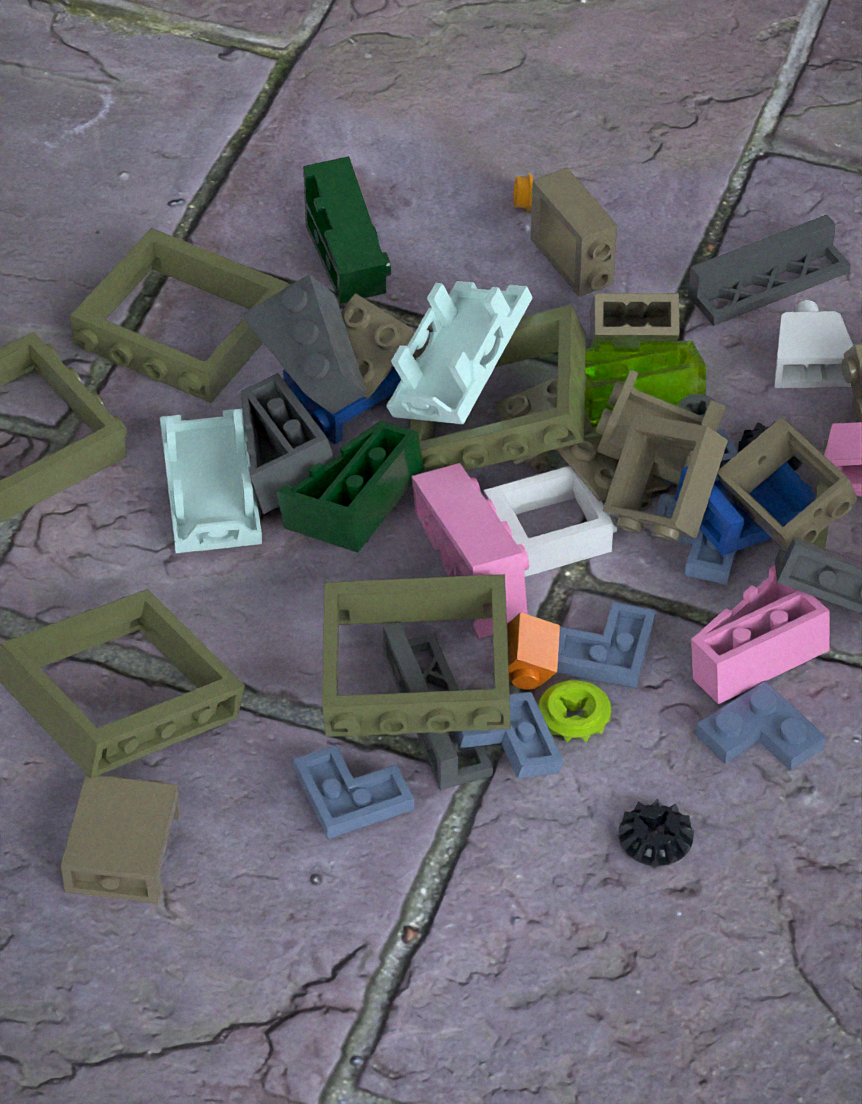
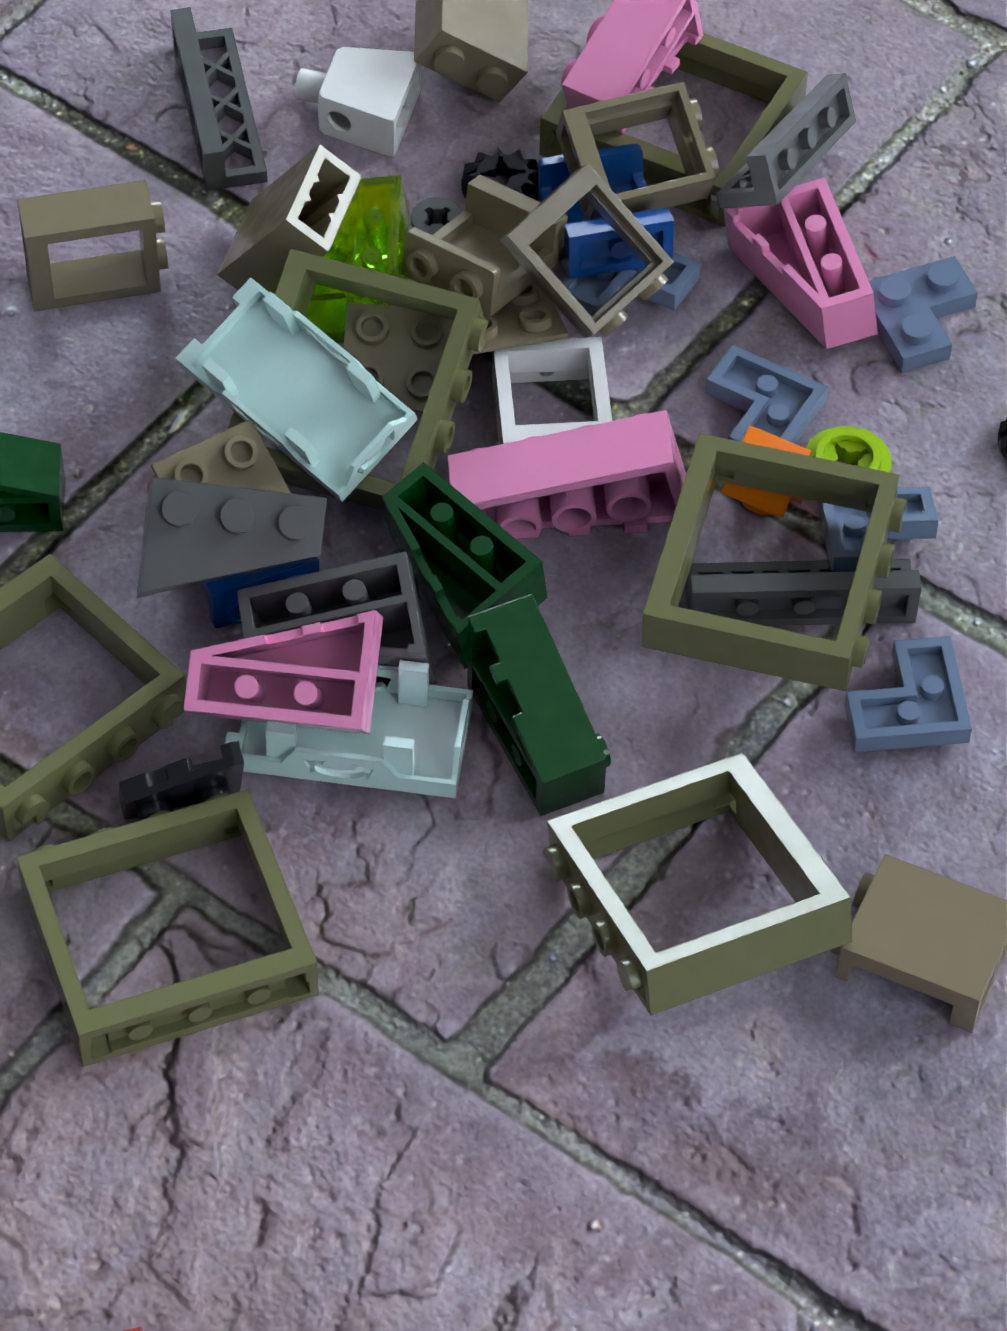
camera: 75 degrees left, 5 degrees up
none -> black wing [119,740,244,821]
none -> bright pink wedge [184,610,383,734]
none -> dark green wedge [467,594,611,816]

